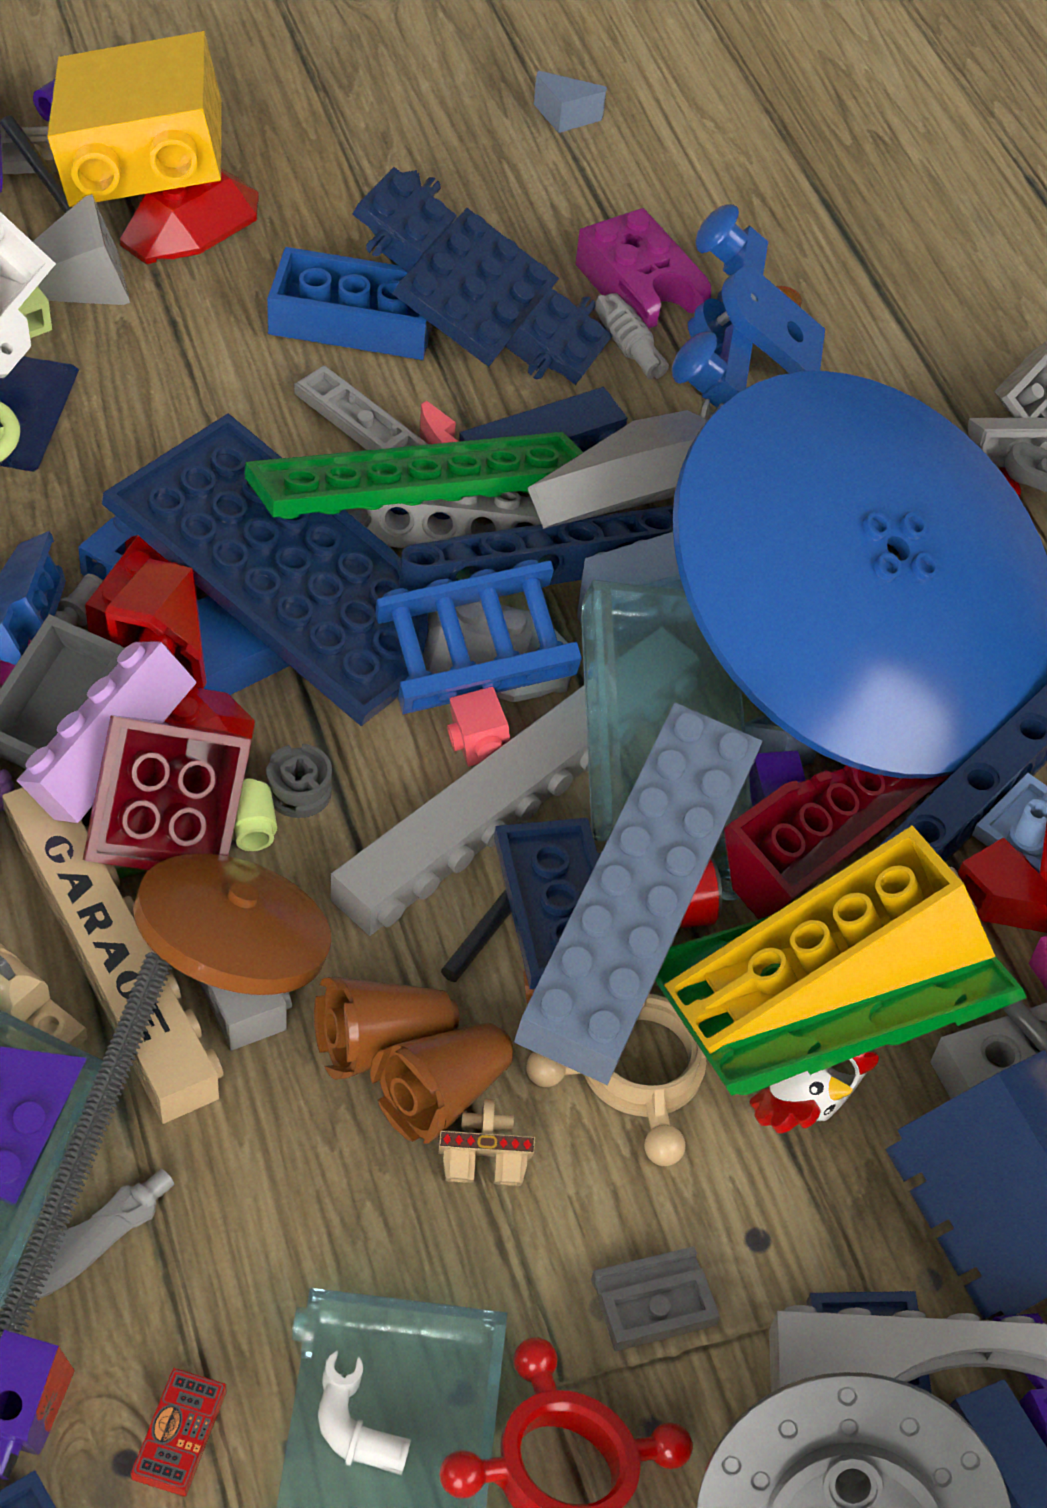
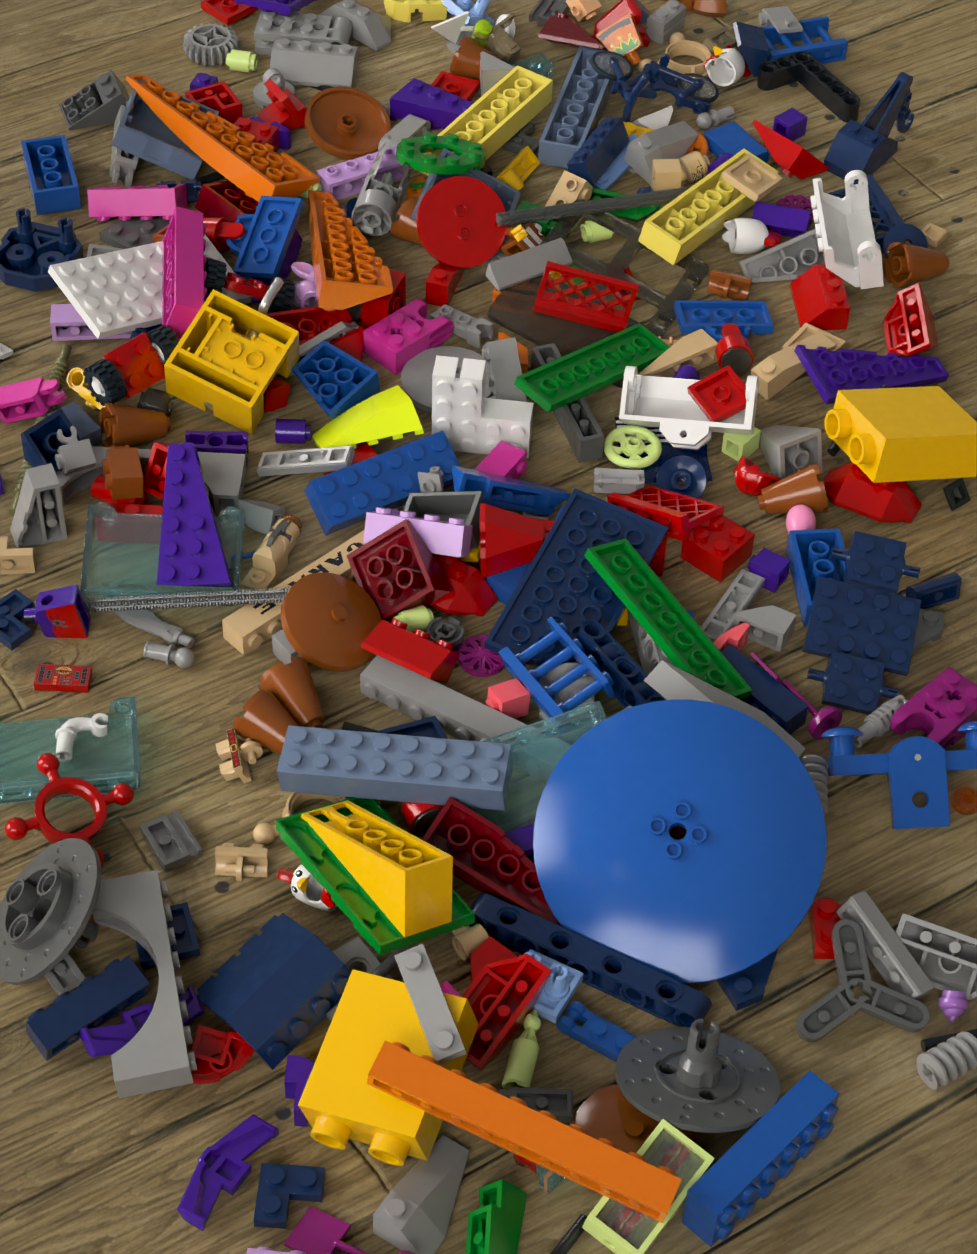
camera: 80 degrees right, 5 degrees down
none -> light grey pin [143,641,195,668]
none -> tan hips [215,843,268,882]
none -> red slope [360,618,460,682]
none -> magenta wheel [458,635,505,677]
none -> light grey hinge [593,468,645,494]
none -> red fence [607,485,724,541]
none -> dark blue dish [657,456,706,499]
none -> red brick [680,514,755,583]
none -> red piece [733,456,781,497]
none -> light grey slope [734,605,797,652]
none -> dark purple brick [747,547,790,593]
none -> magenta piece [750,652,843,740]
none -> dark orange cone [757,463,828,514]
none -> bright pink animal [786,505,816,535]
none -> pearl dark grey slope [943,478,971,511]

